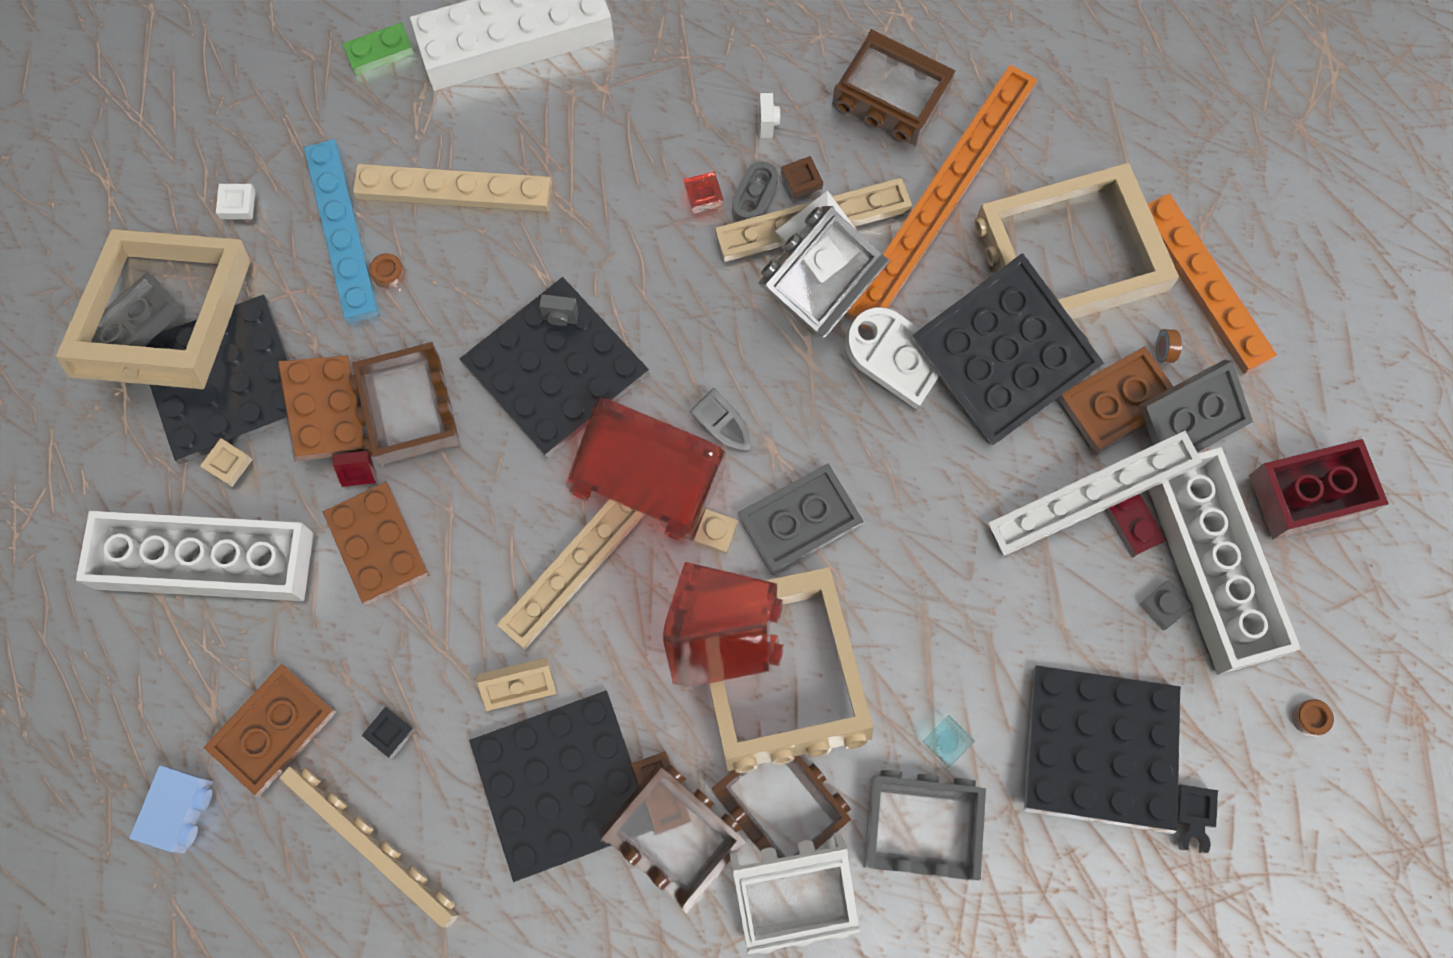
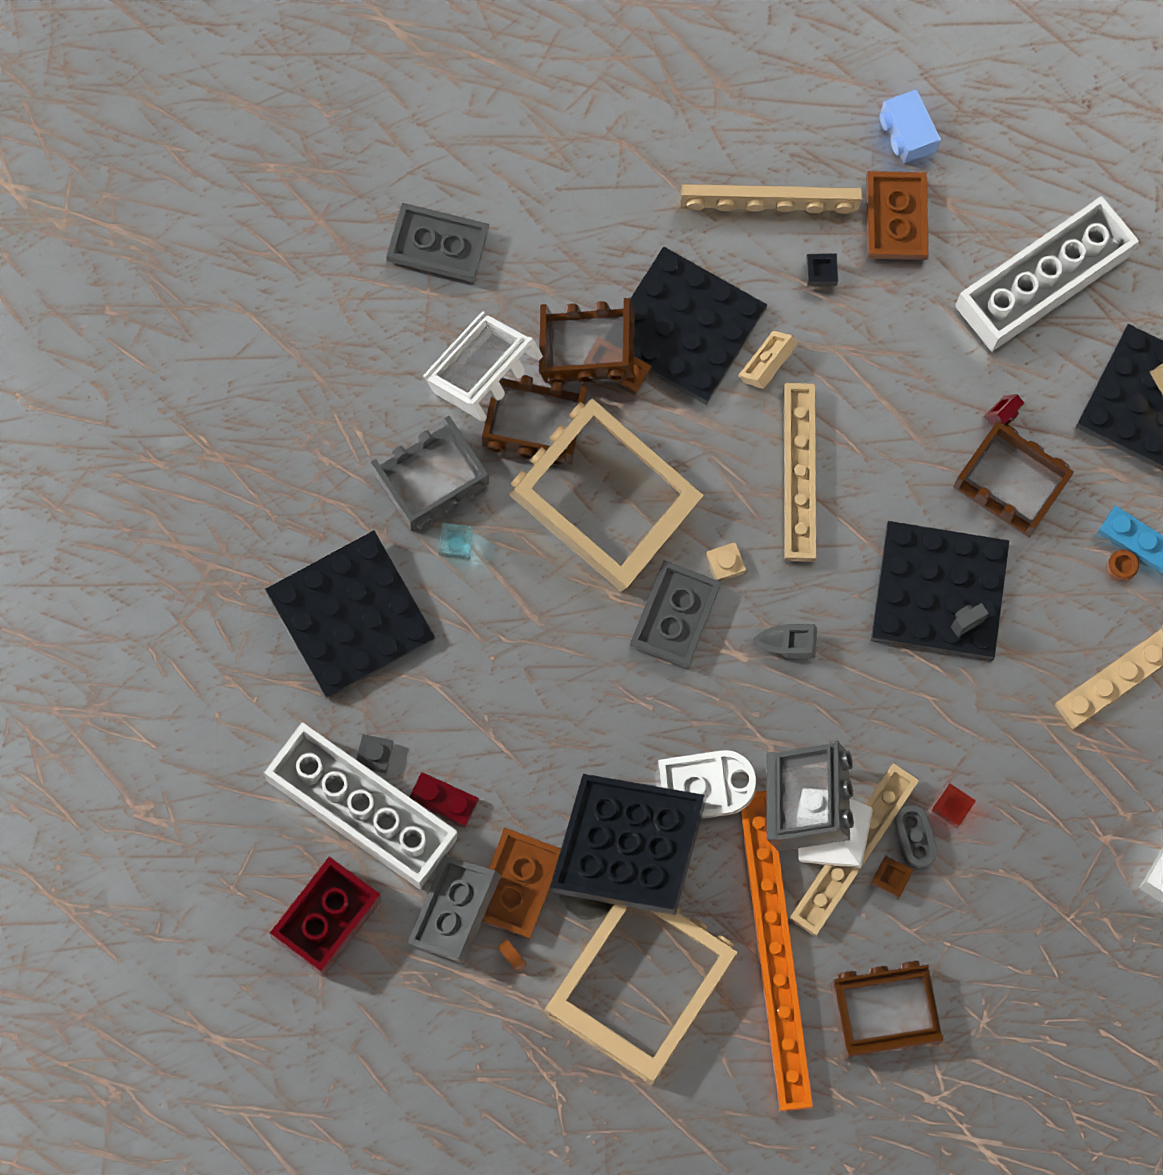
camera: 135 degrees right, 0 degrees up
tan plate [200,438,253,487] -> none
dark orange plate [278,355,366,462] -> none
dark orange plate [322,482,430,606] -> none
clear red windscreen [566,398,726,541] -> none
clear red windscreen [663,562,784,688] -> none
white plate [759,93,780,139] -> none
white plate [988,431,1202,556] -> none
orange plate [1148,193,1277,374] -> none
black plate [1177,784,1218,854] -> none
dark orange tile [1293,699,1334,737] -> none

